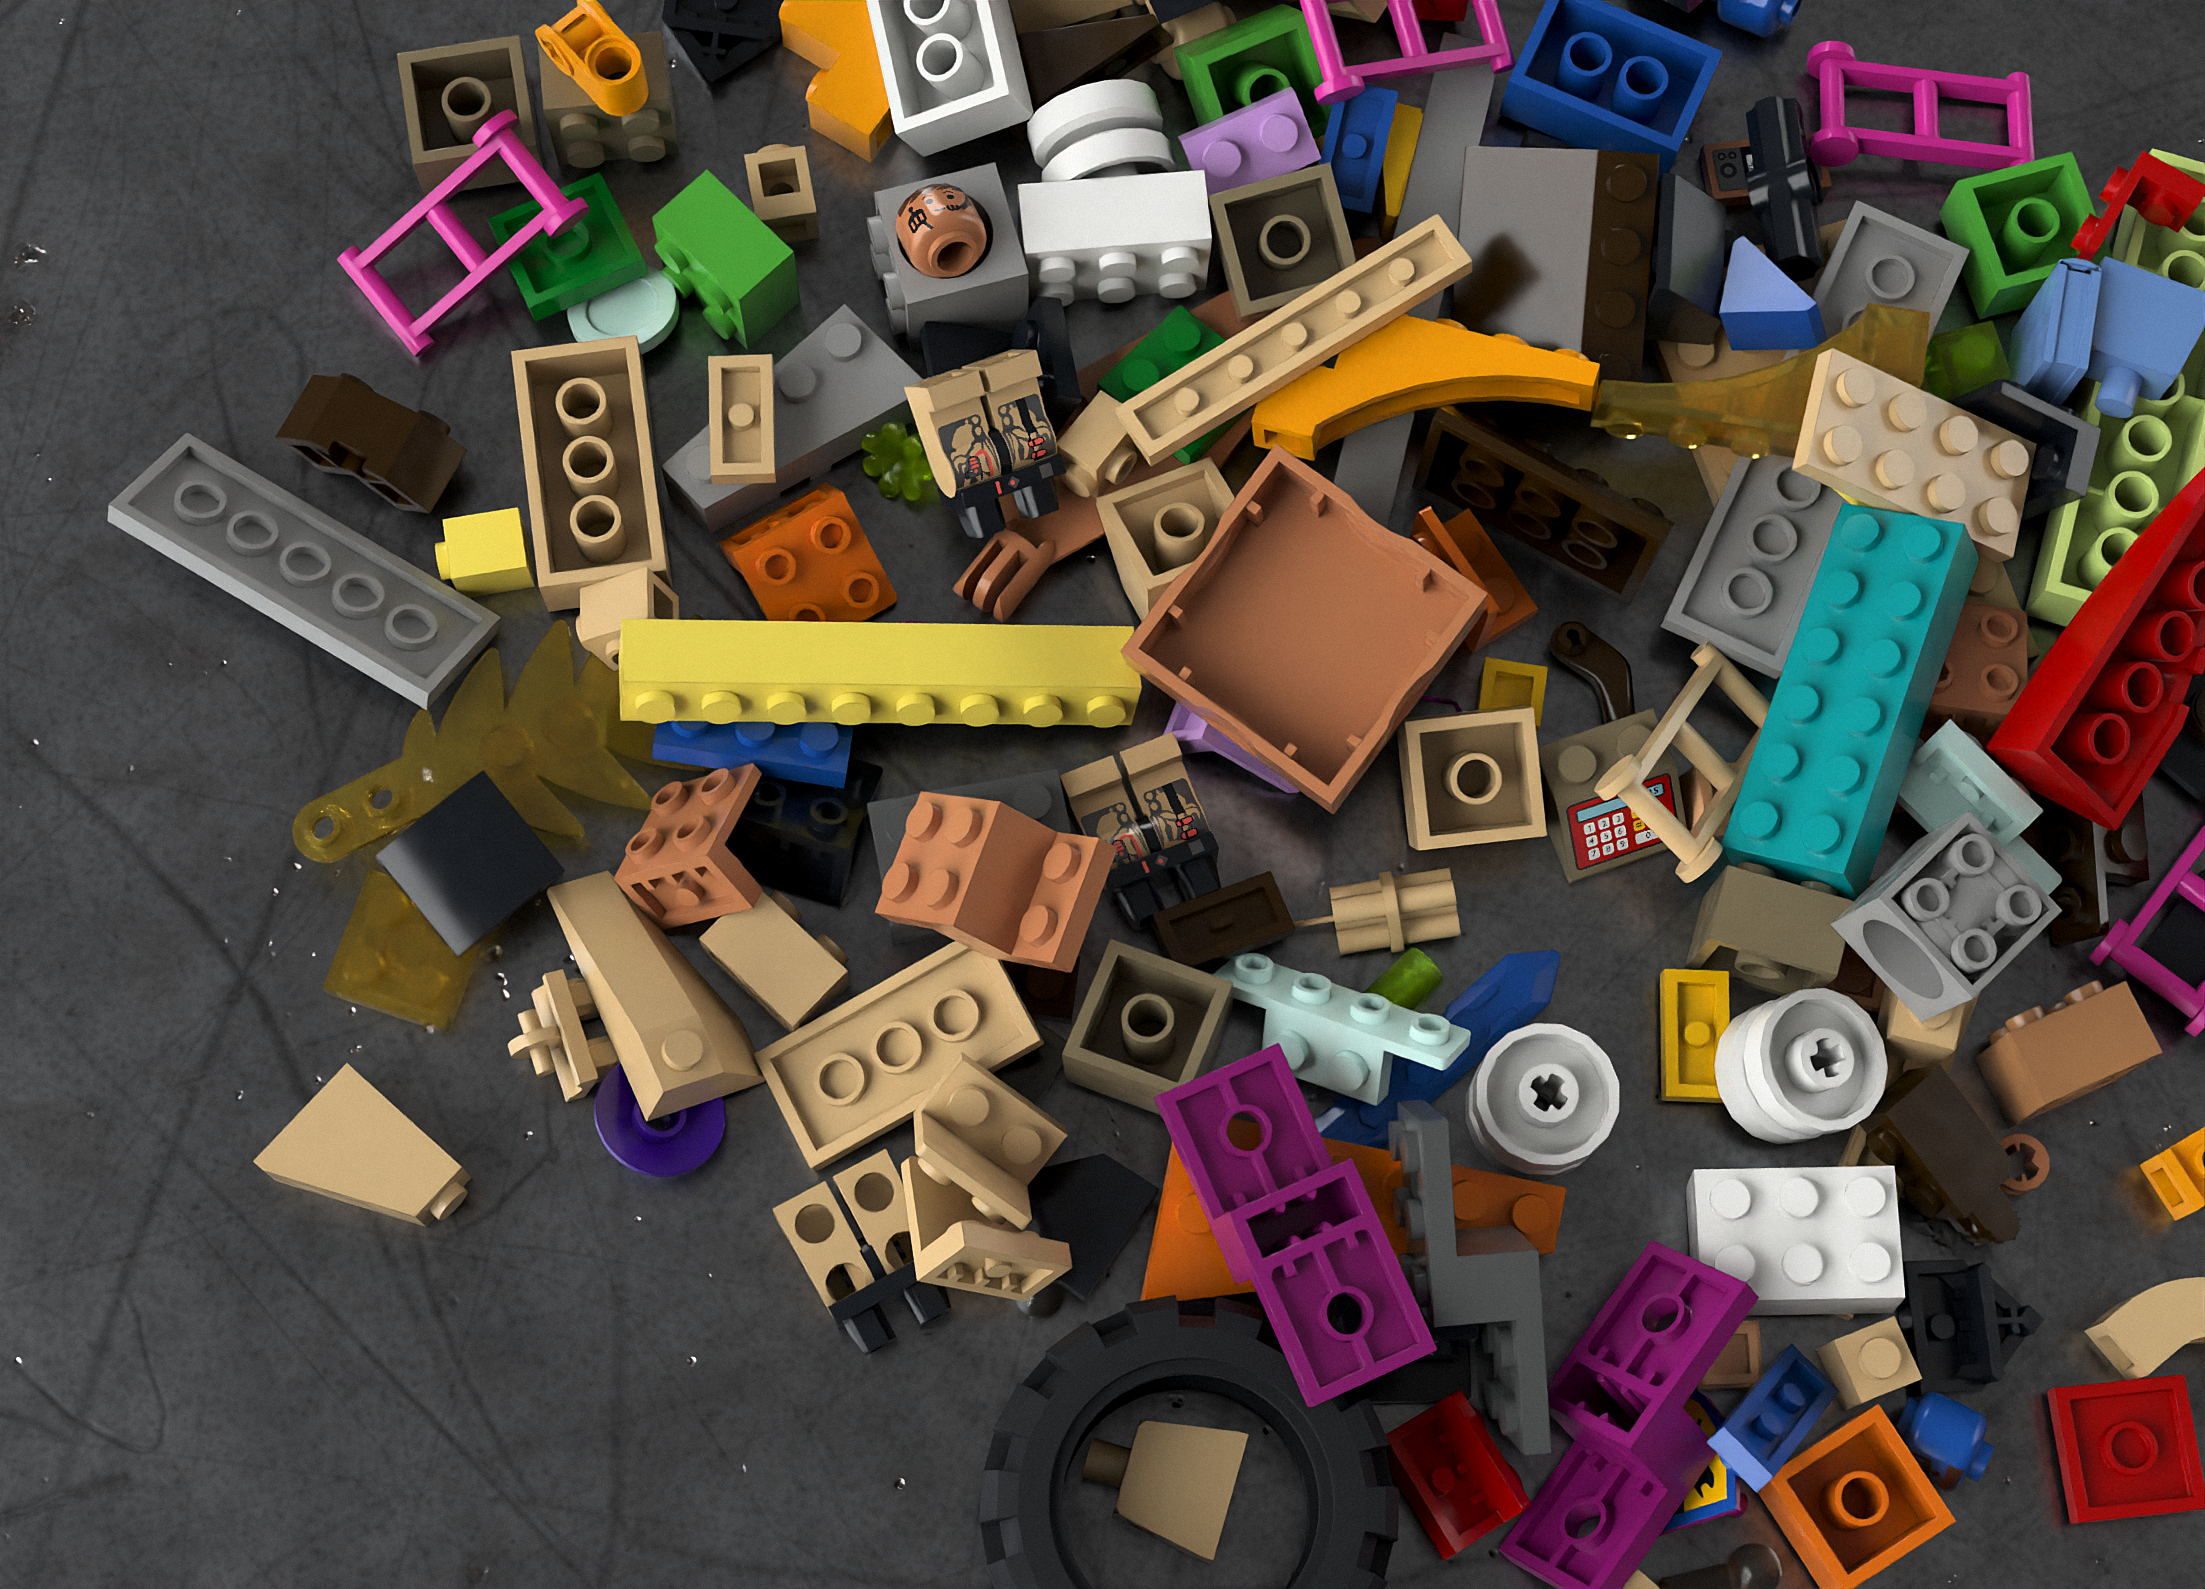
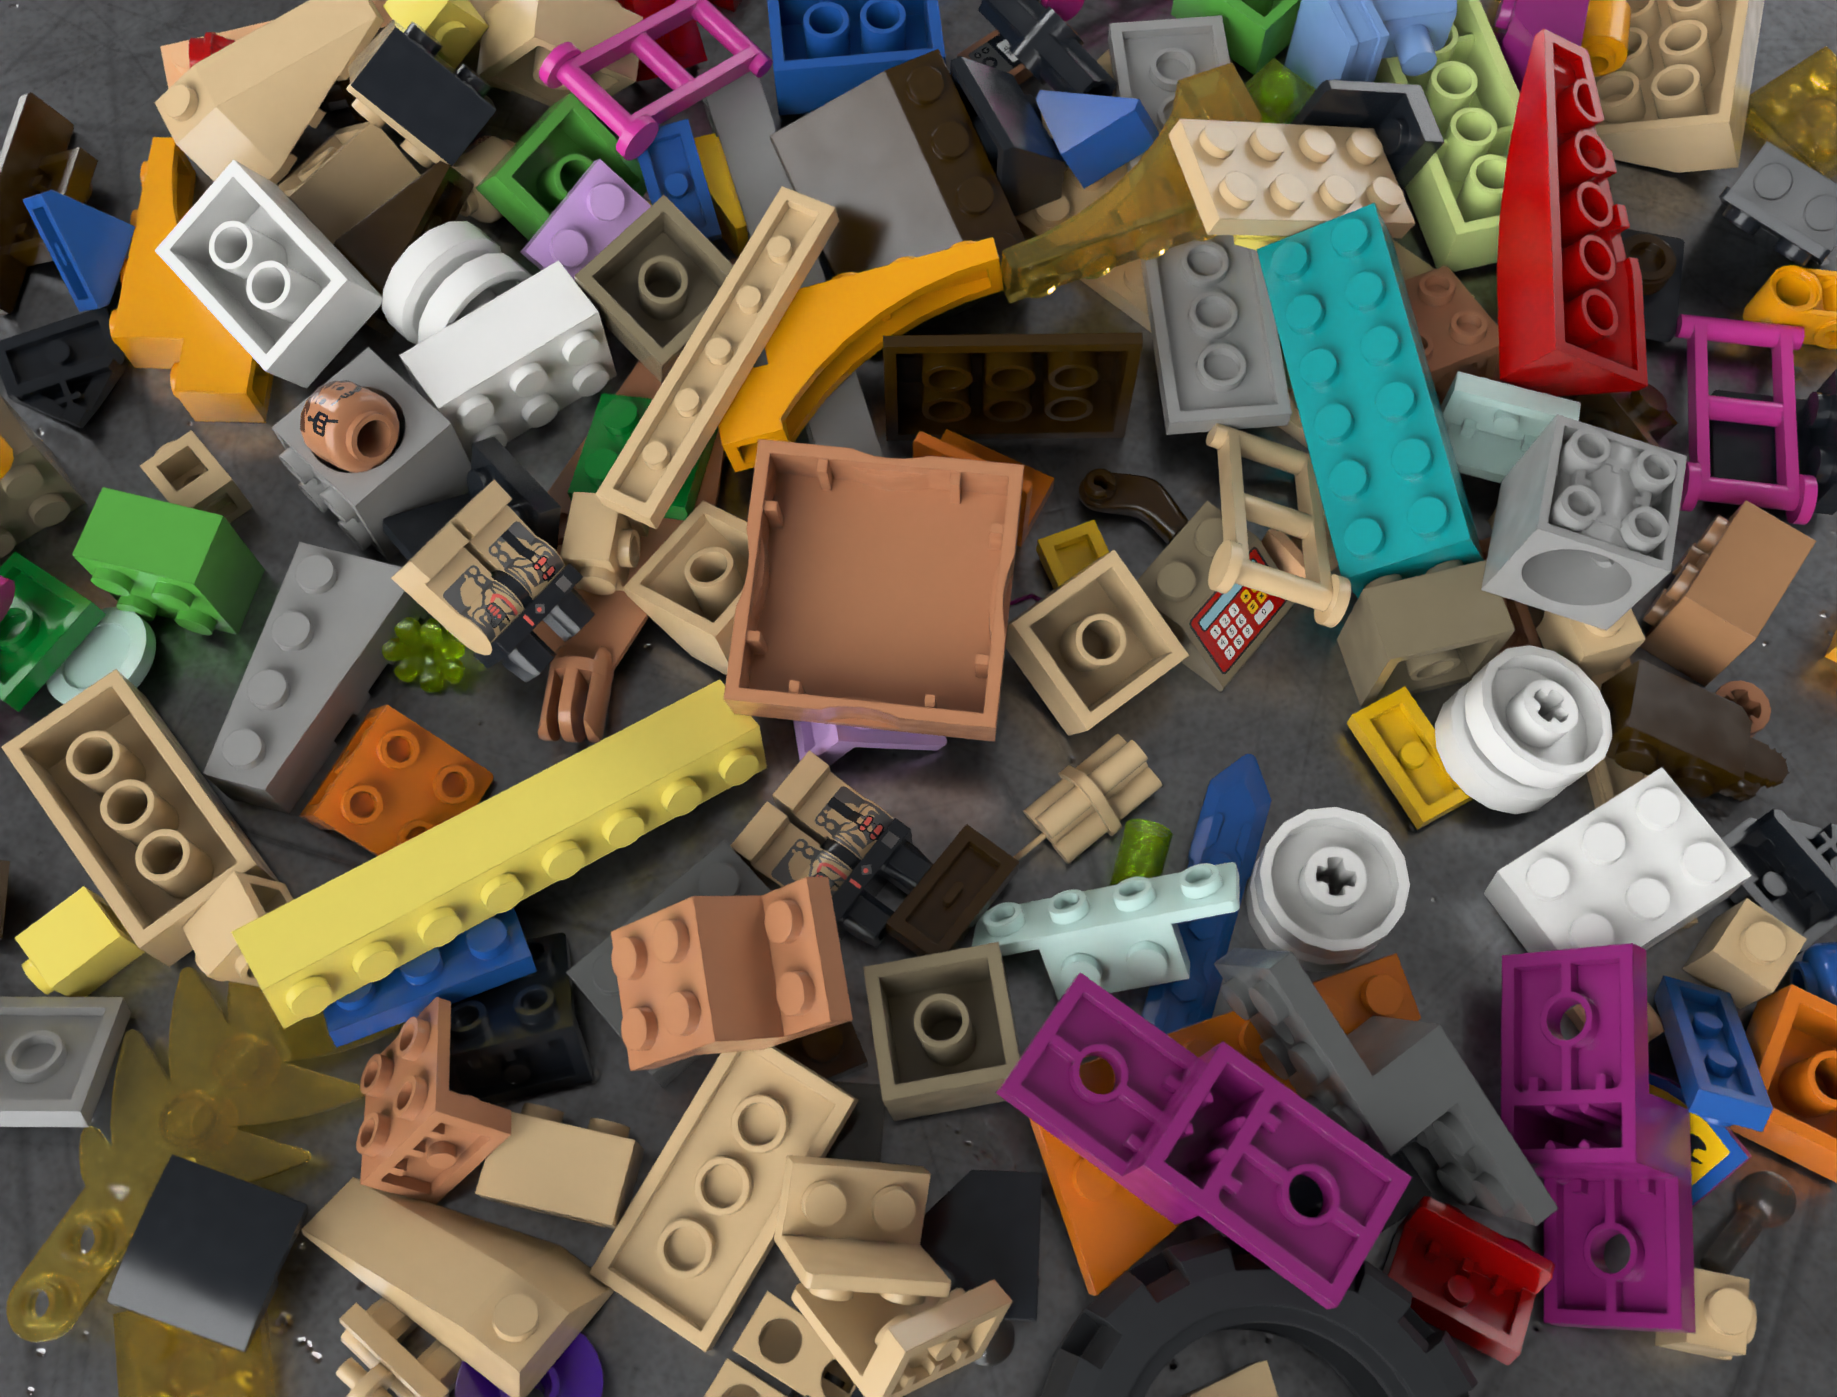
camera: 25 degrees left, 5 degrees down
tan plate [708,354,776,485] -> none

